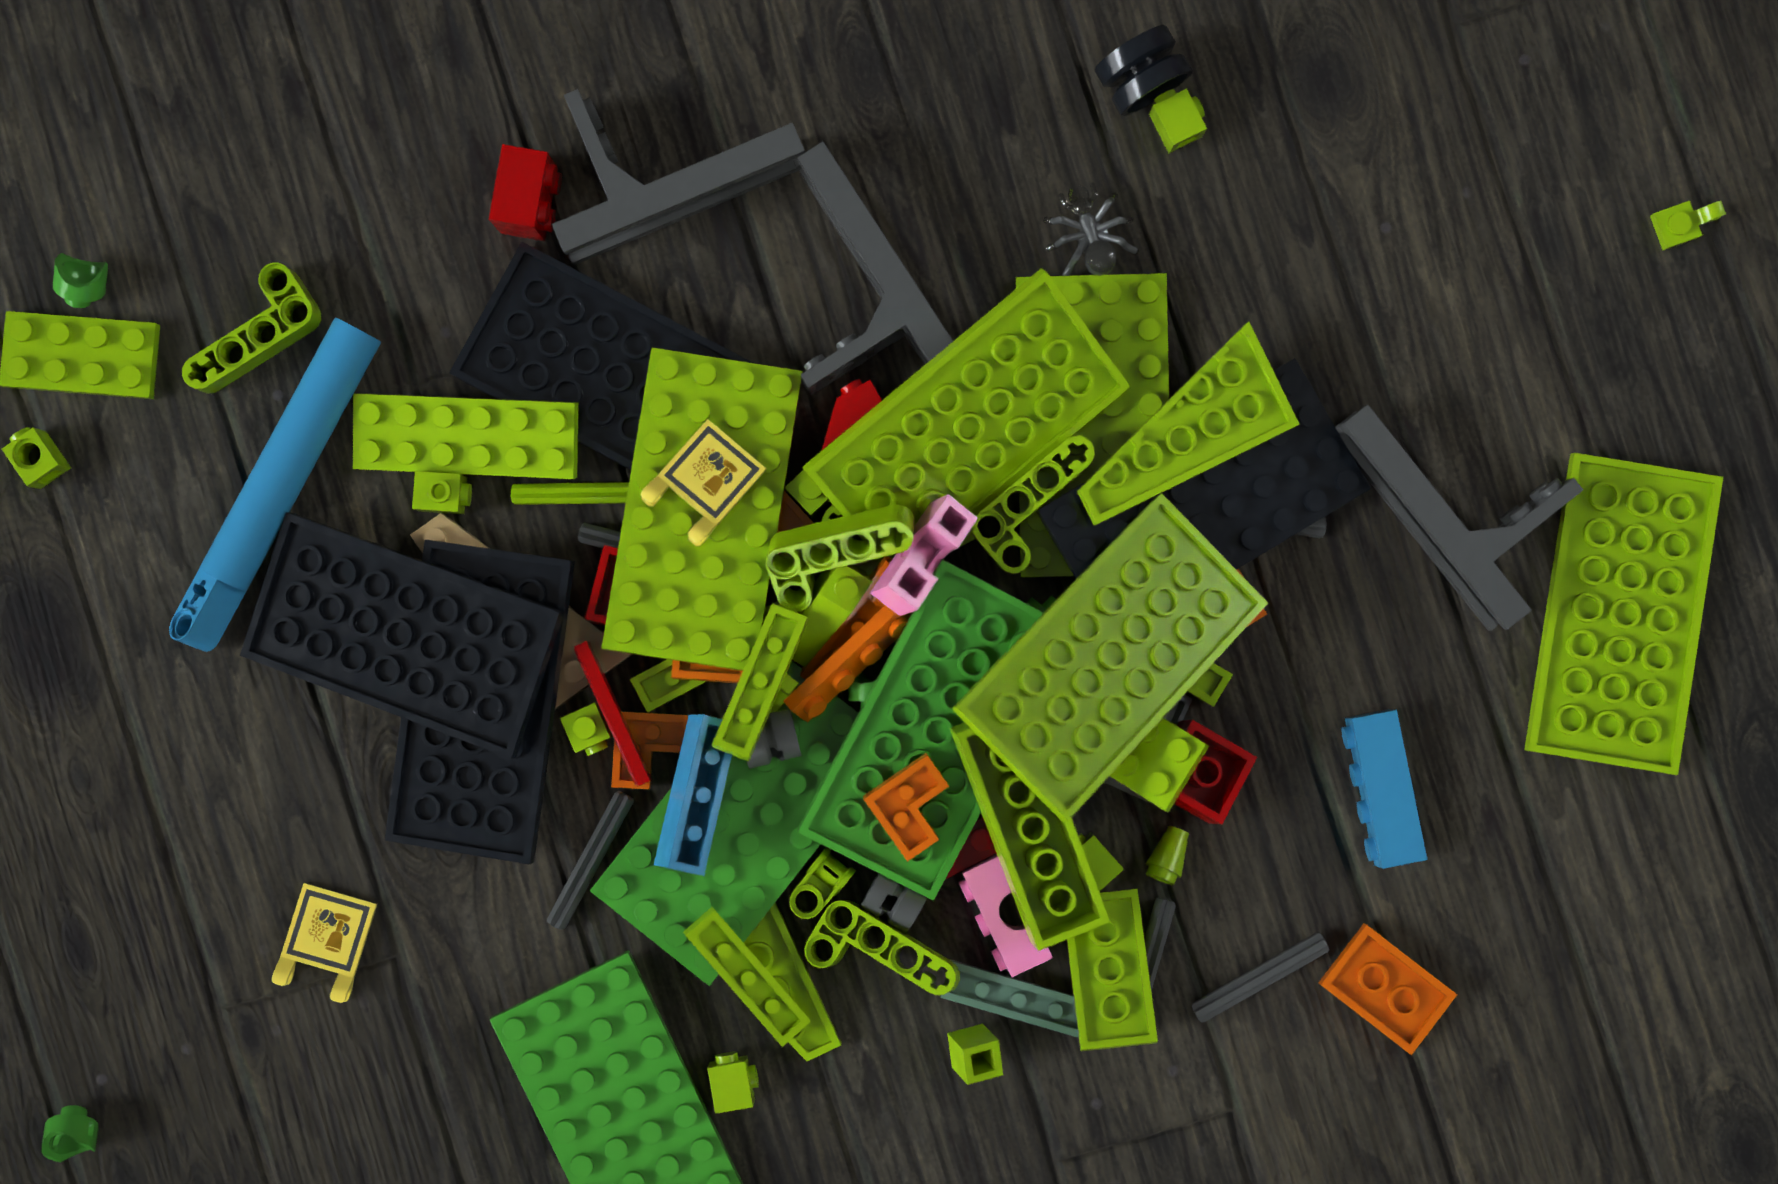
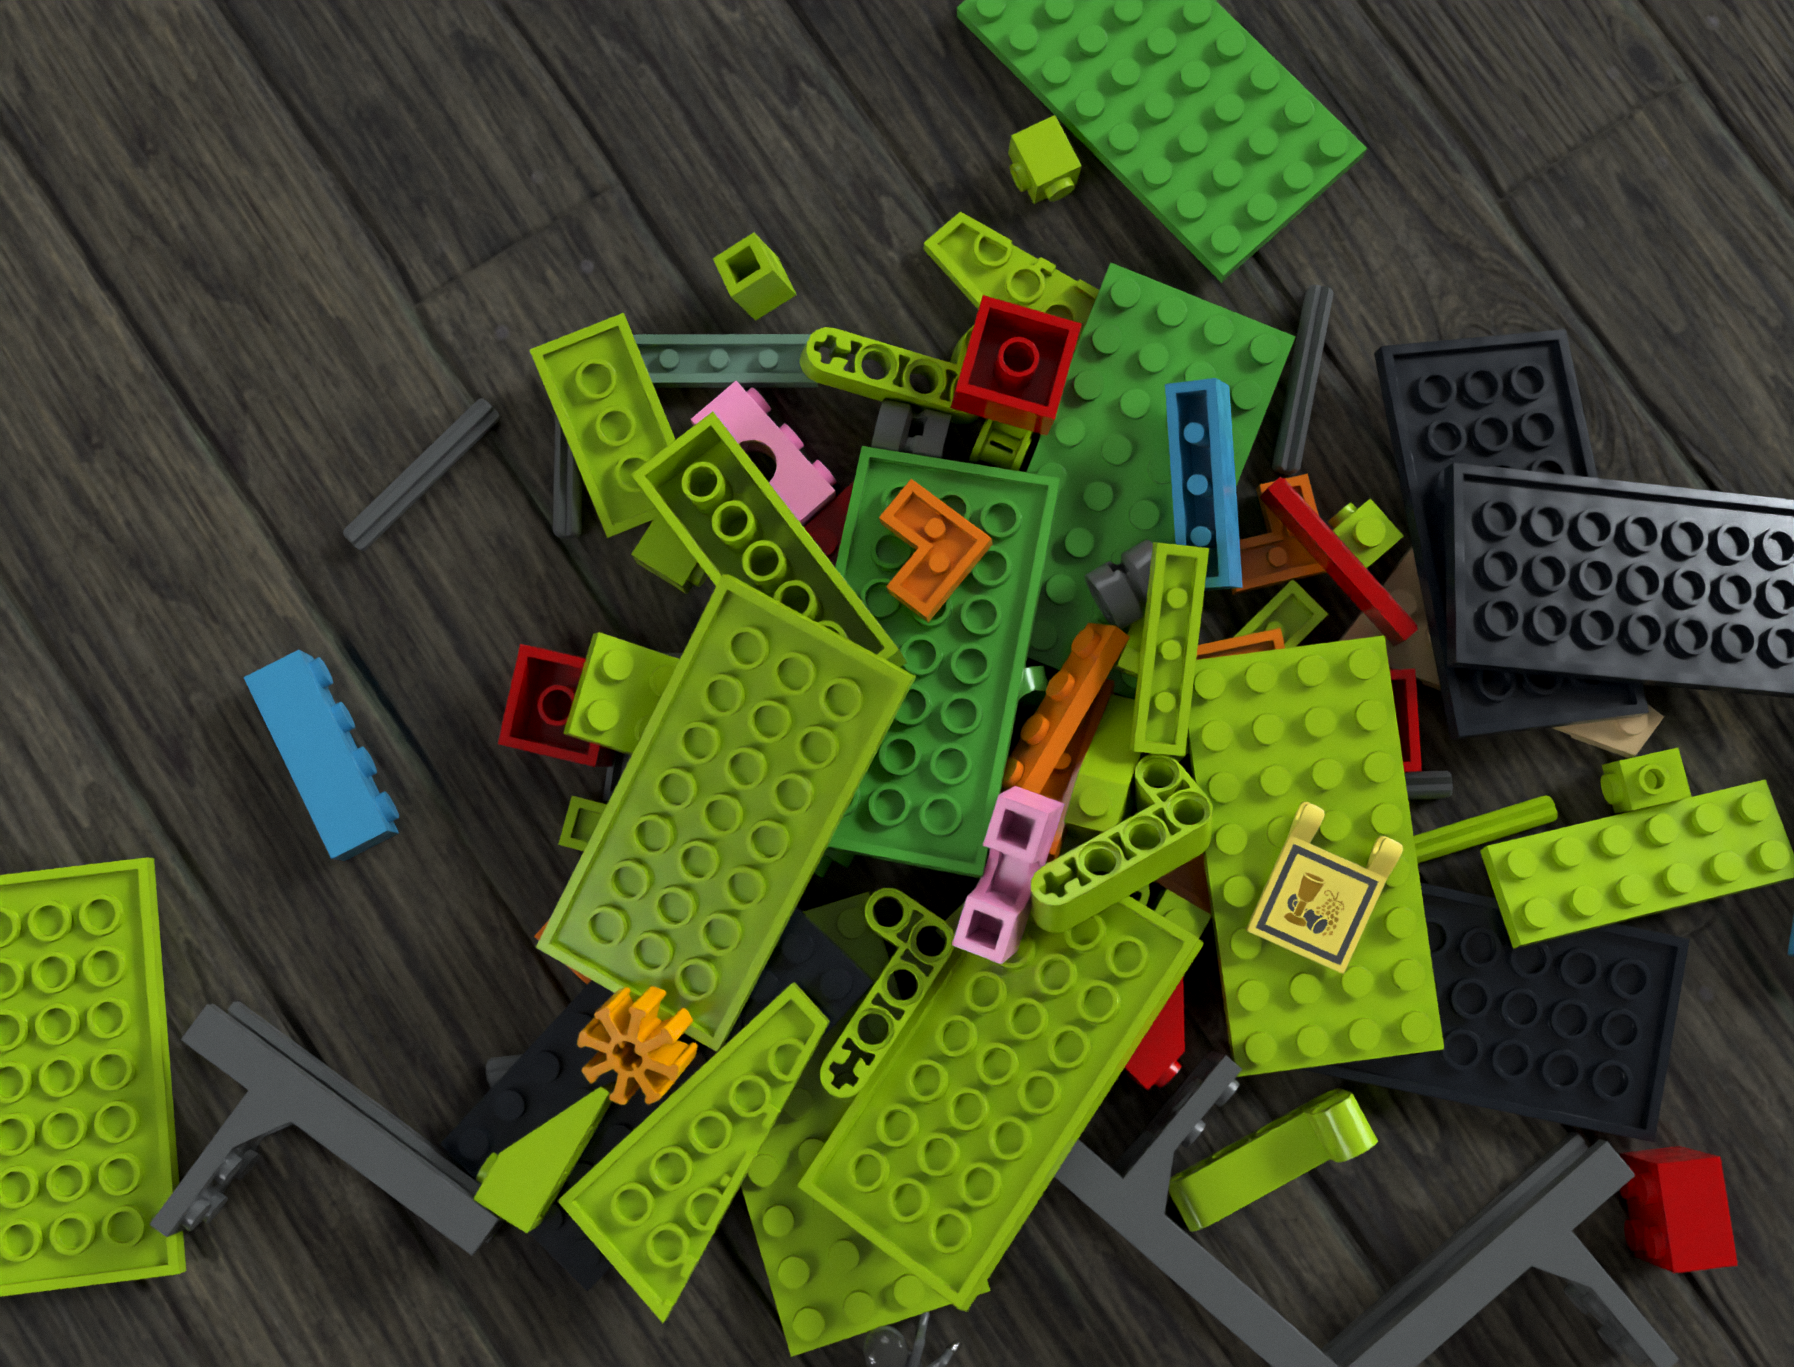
camera: 165 degrees right, 5 degrees down
light yellow flag [271,883,377,1003] -> none
lime plate [683,907,811,1047] -> none
lime cone [1146,826,1189,885] -> none
orange plate [1318,923,1457,1055] -> none
none -> lime slope [473,1082,616,1233]
none -> light orange gear [577,986,697,1105]
none -> red brick [950,295,1082,436]
none -> lime beam [1168,1088,1378,1232]

